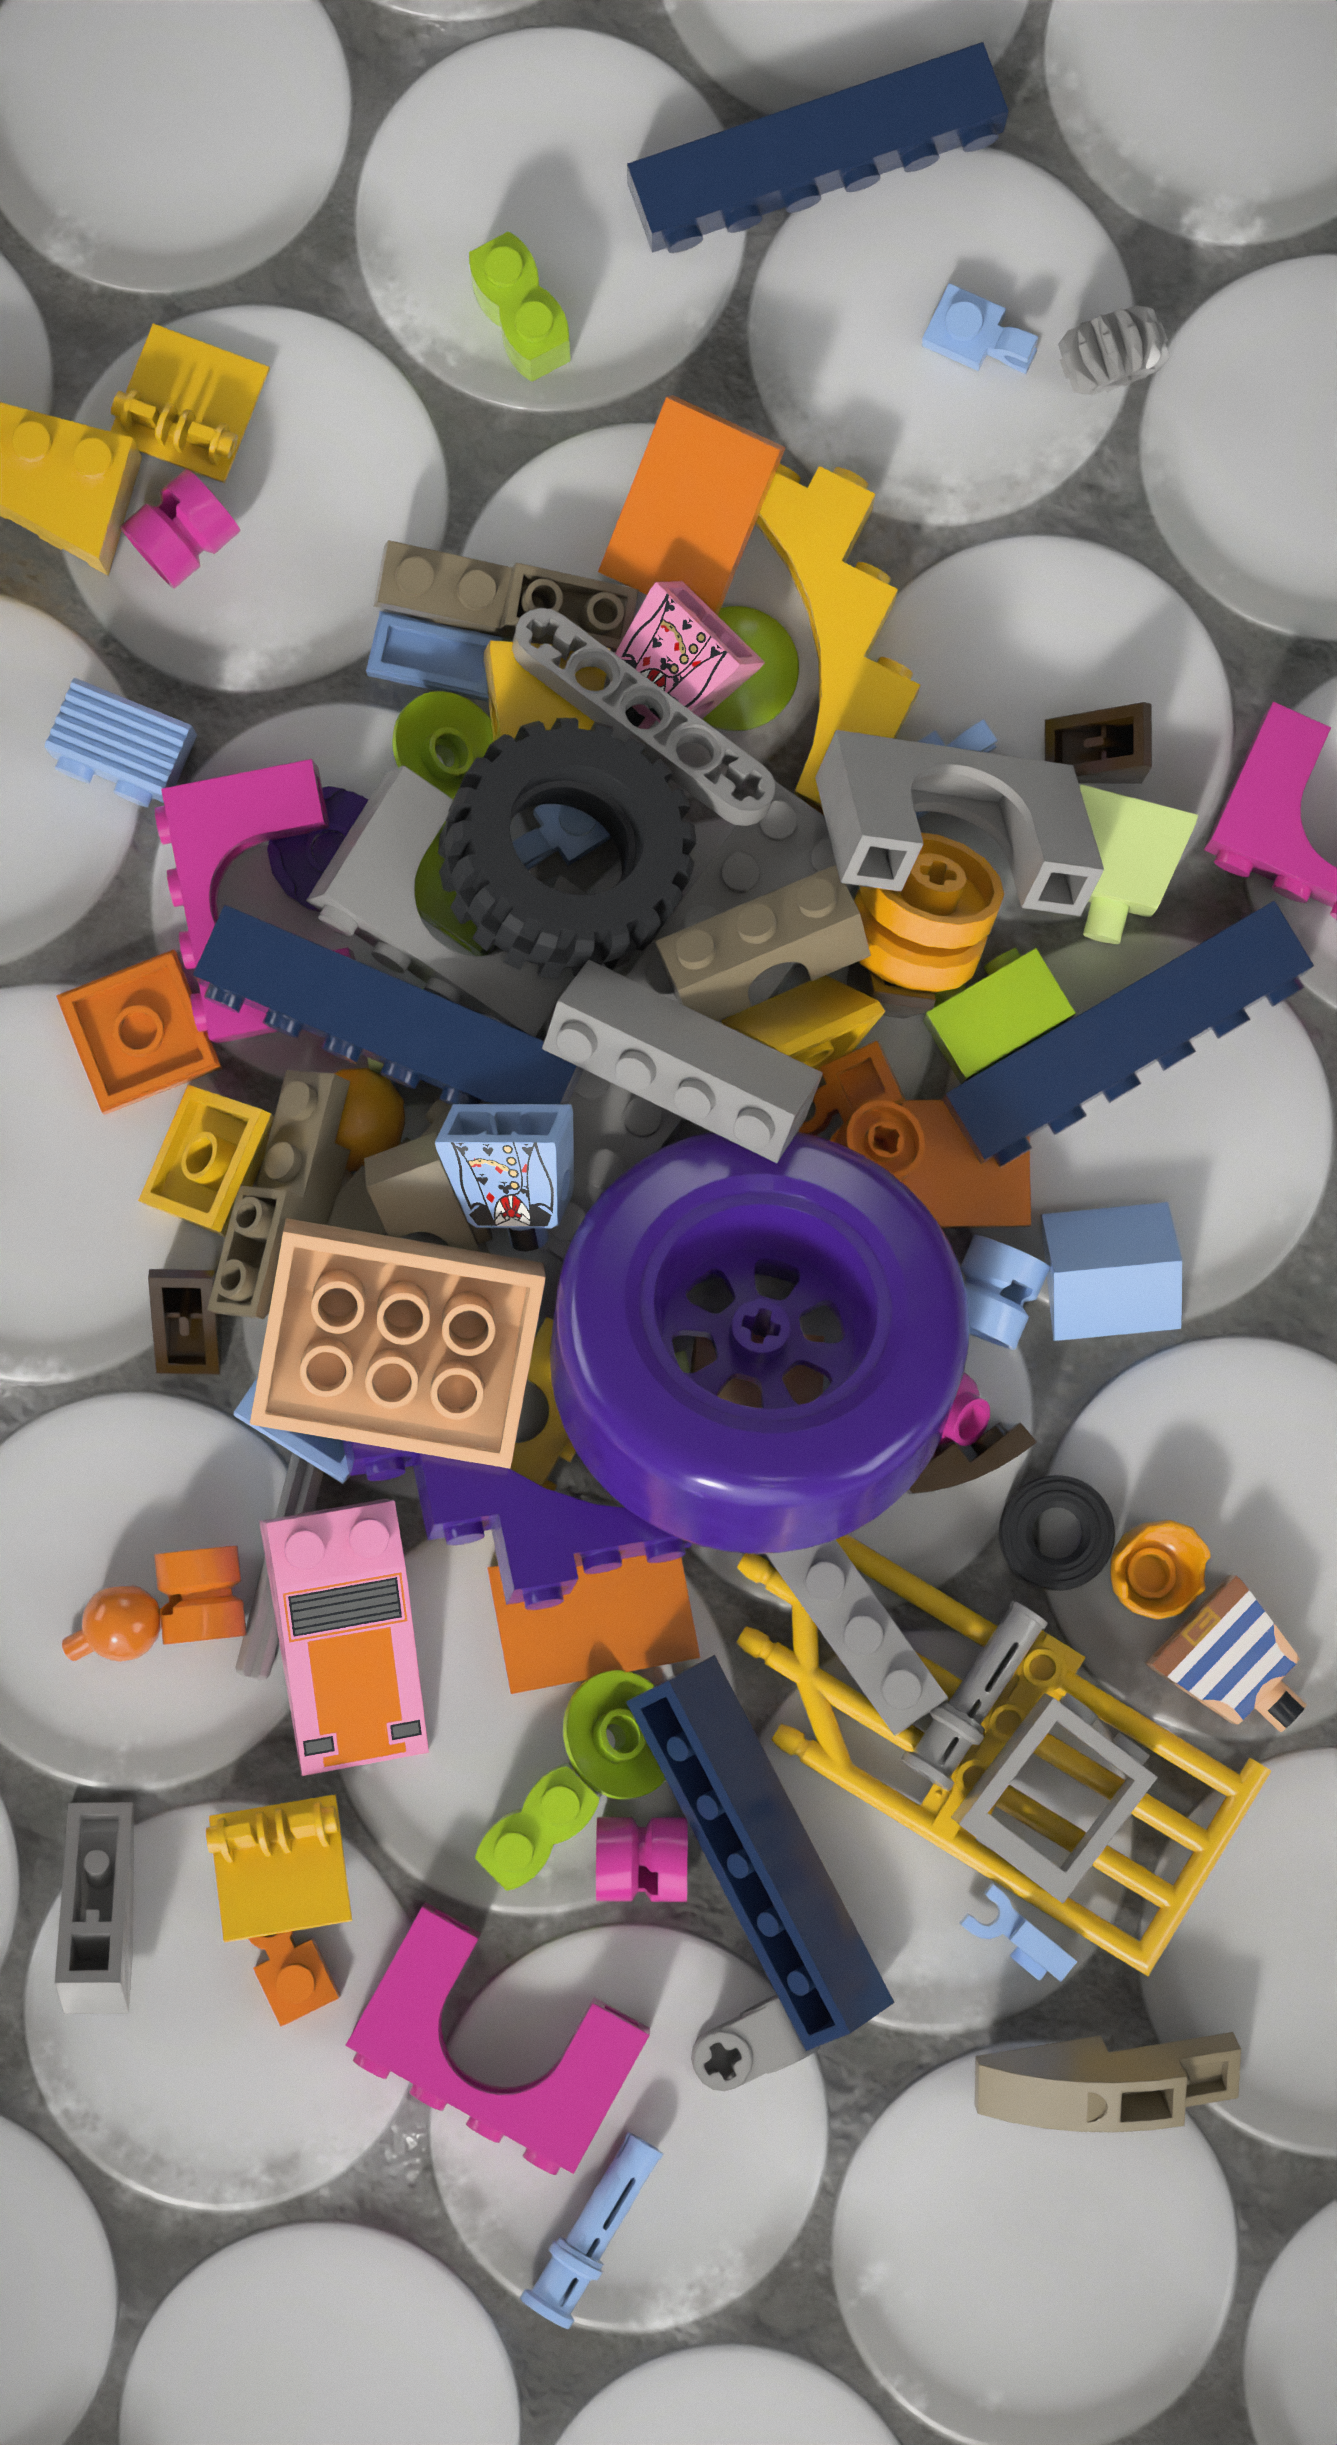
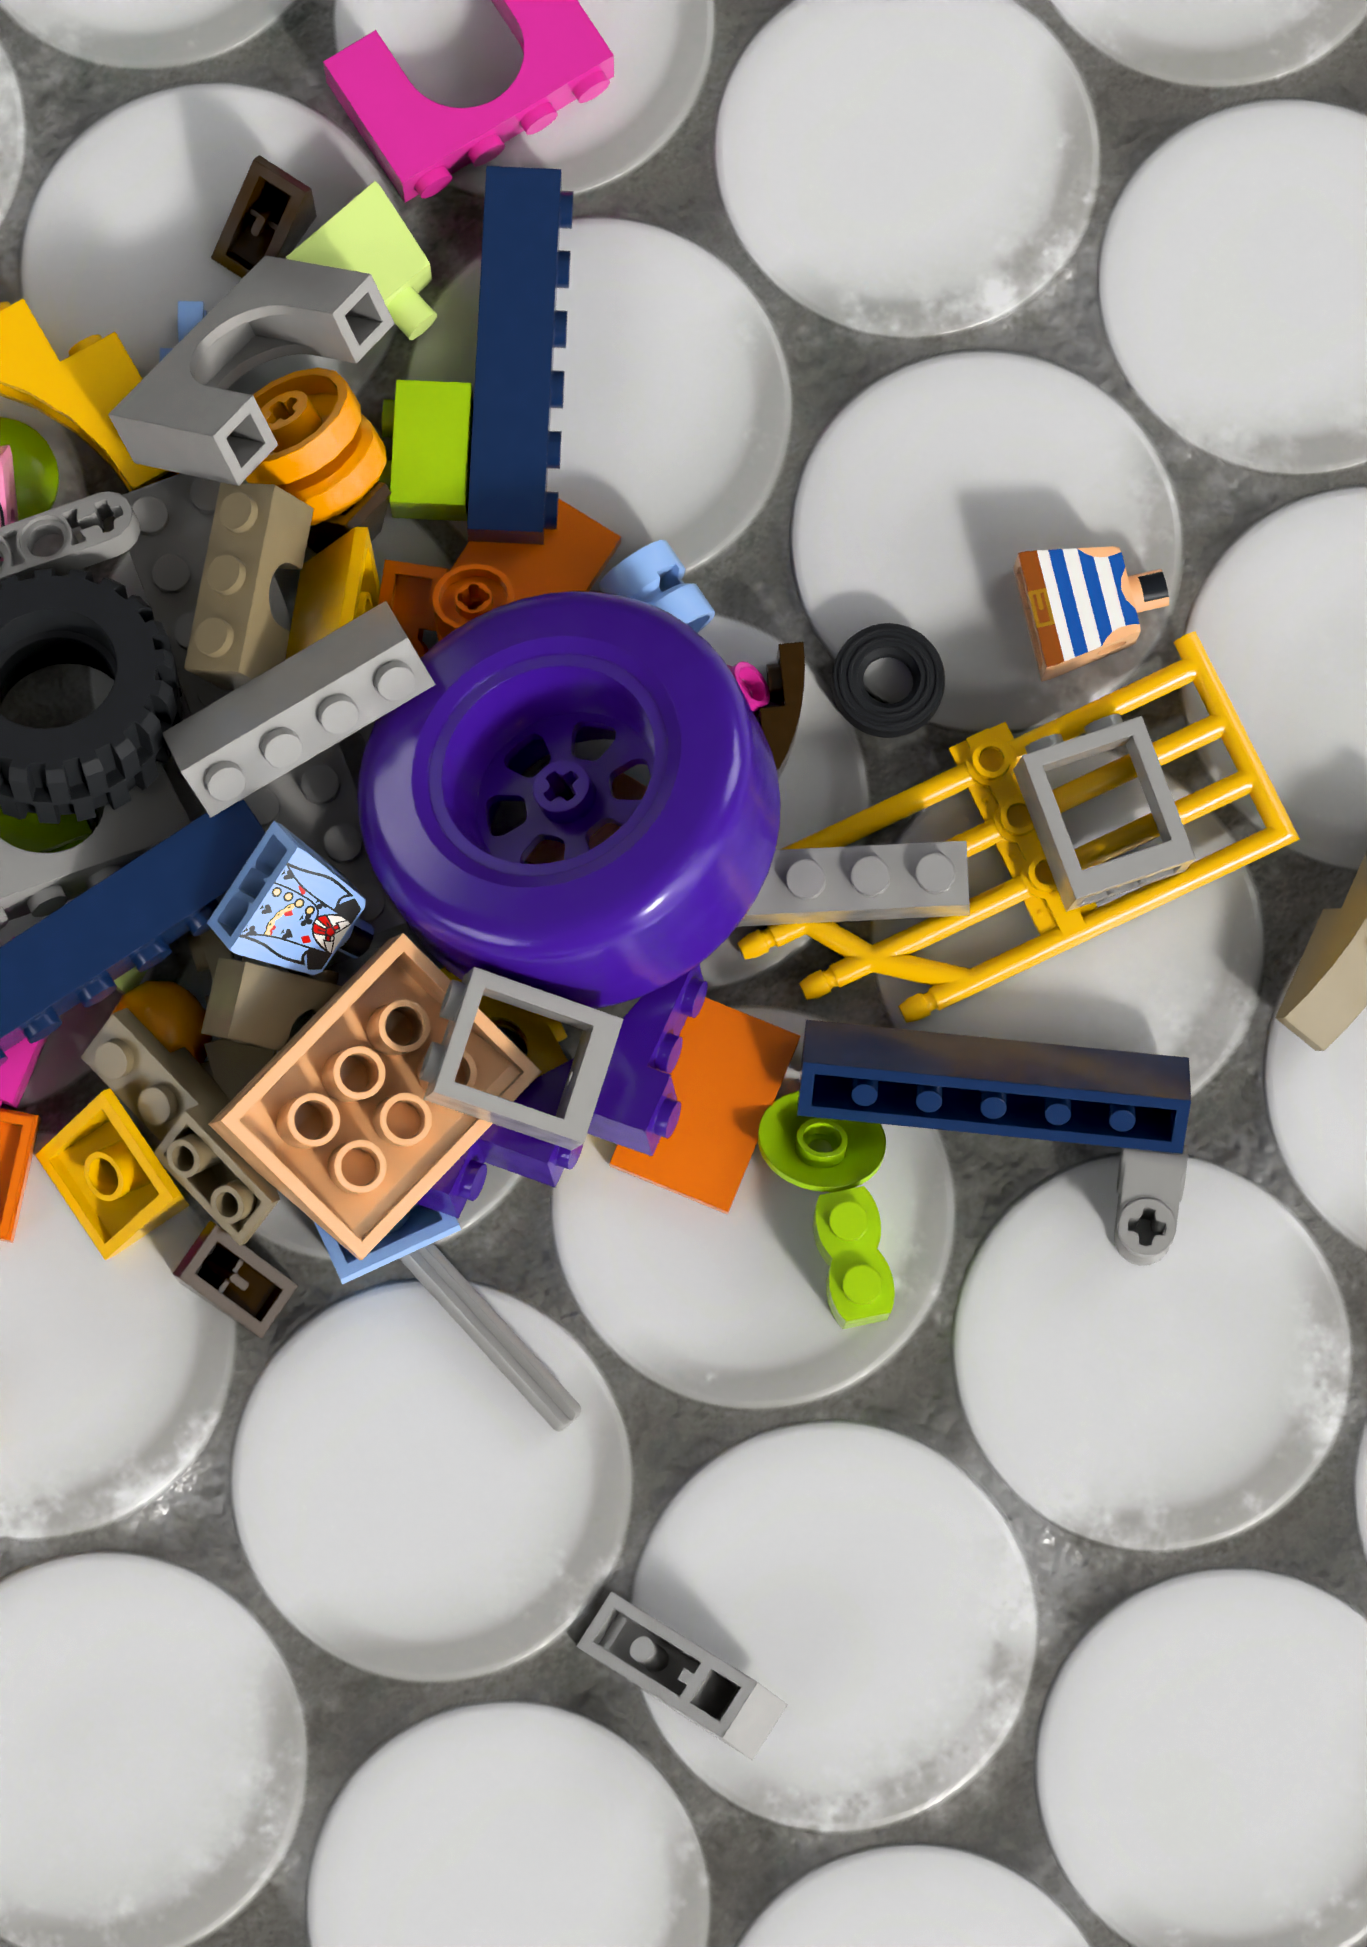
camera: 60 degrees left, 5 degrees down
orange piece [62,1585,161,1662] -> none
orange wheel [154,1546,247,1645] -> none
yellow hinge [206,1794,353,1943] -> none
orange plate [248,1931,341,2027] -> none
slope [259,1499,429,1776] -> none
dark pink arch [345,1902,650,2175] -> none
light blue plate [512,804,611,871] -> none
light blue pin [520,2132,663,2329] -> none
dark pink wheel [596,1817,688,1902] -> none
light grey pin [900,1601,1048,1791] -> none
light blue plate [959,1883,1077,1982] -> none
light blue slope [1040,1202,1182,1341] -> none
light orange hair [1110,1519,1211,1620] -> none
none -> light grey window [419,967,623,1151]

